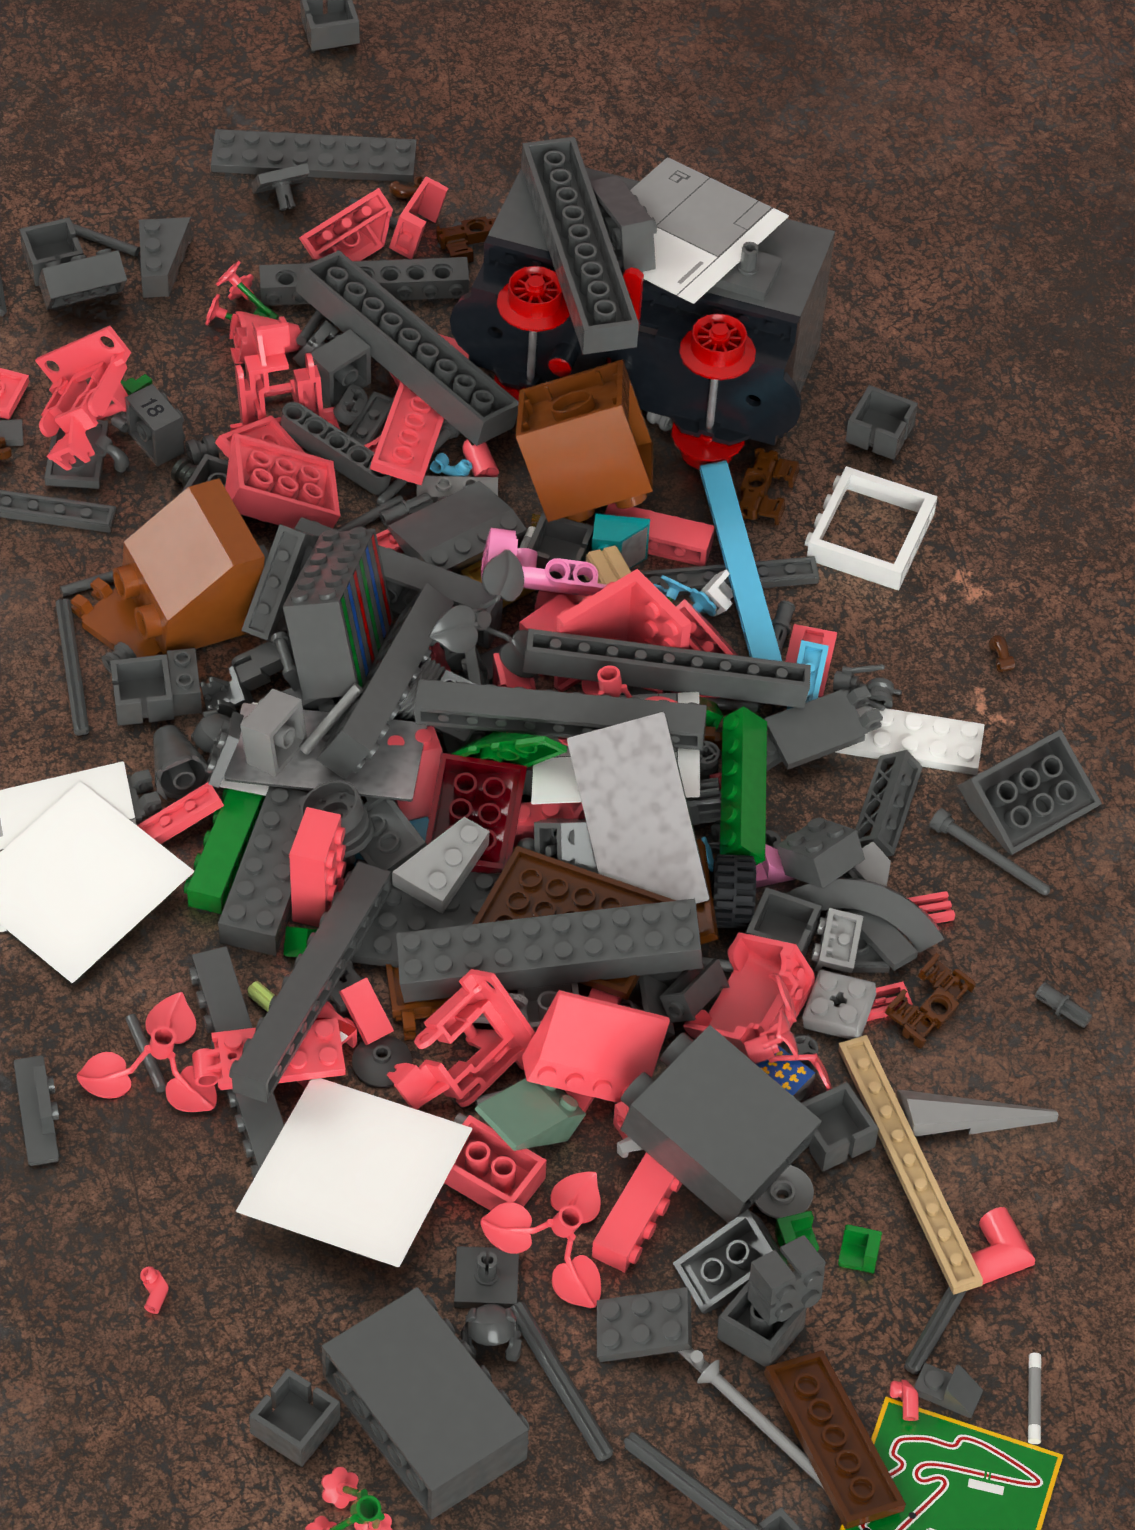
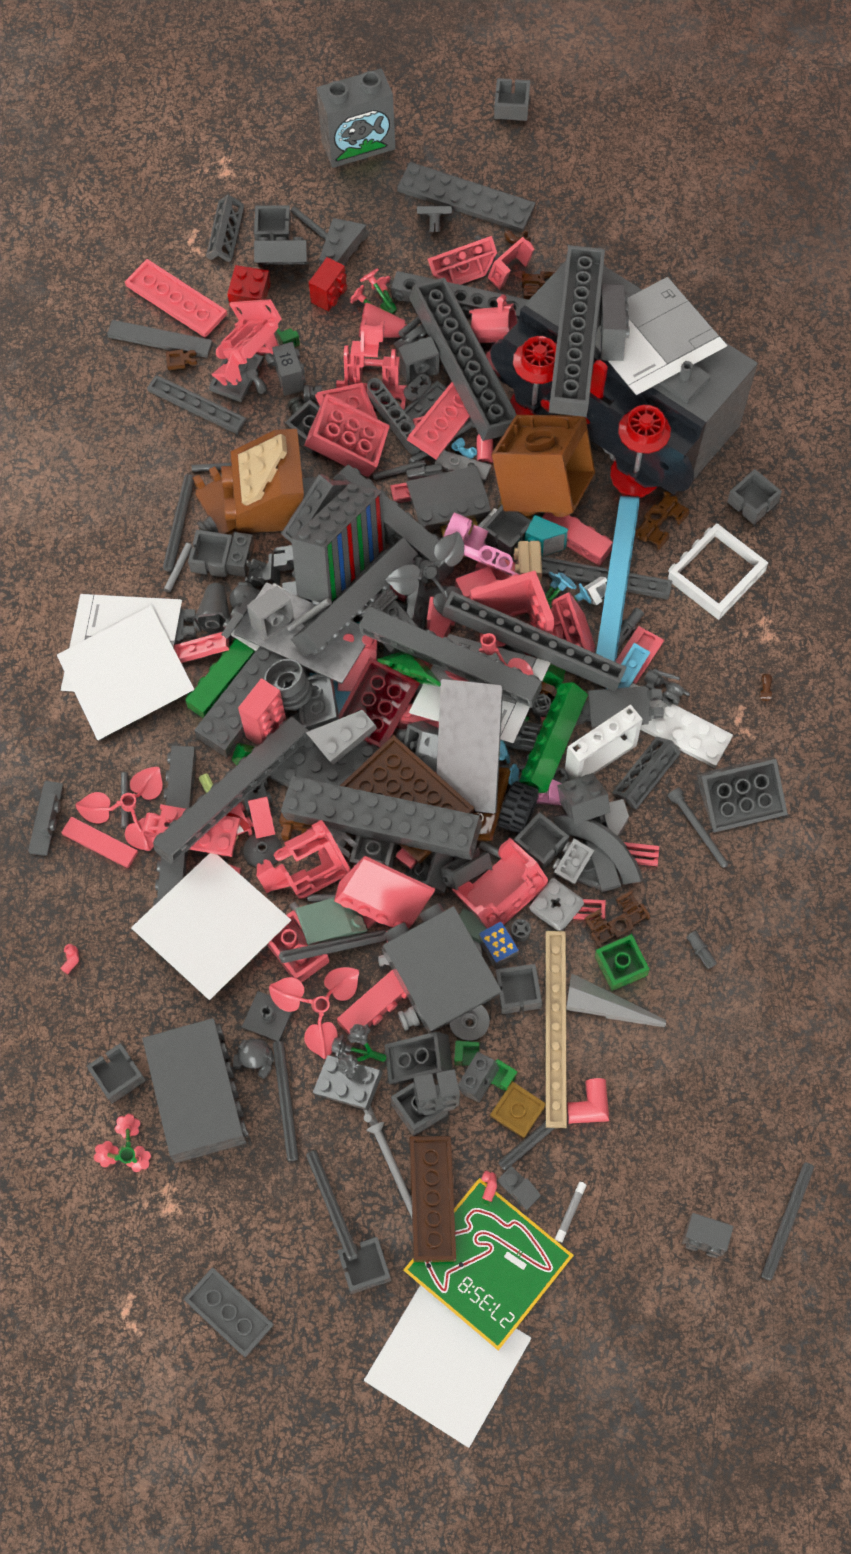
camera: 25 degrees right, 15 degrees up
coral plant [744,973,832,1091] -> none
none -> coral tile [61,817,138,868]
none -> light grey bar [164,543,192,593]
none -> red brick [227,265,271,306]
none -> tan plate [238,434,287,506]
none -> dark grey axle [279,929,386,963]
none -> red brick [309,257,347,312]
none -> dark grey brick [316,68,395,168]
none -> dark grey plant [331,1024,386,1077]
none -> light grey wheel [397,1006,420,1031]
none -> dark grey brick [458,1052,500,1103]
none -> coral container [469,295,517,343]
none -> pearl gold plate [490,1081,546,1139]
none -> white window [565,705,643,780]
none -> green brick [594,934,650,991]

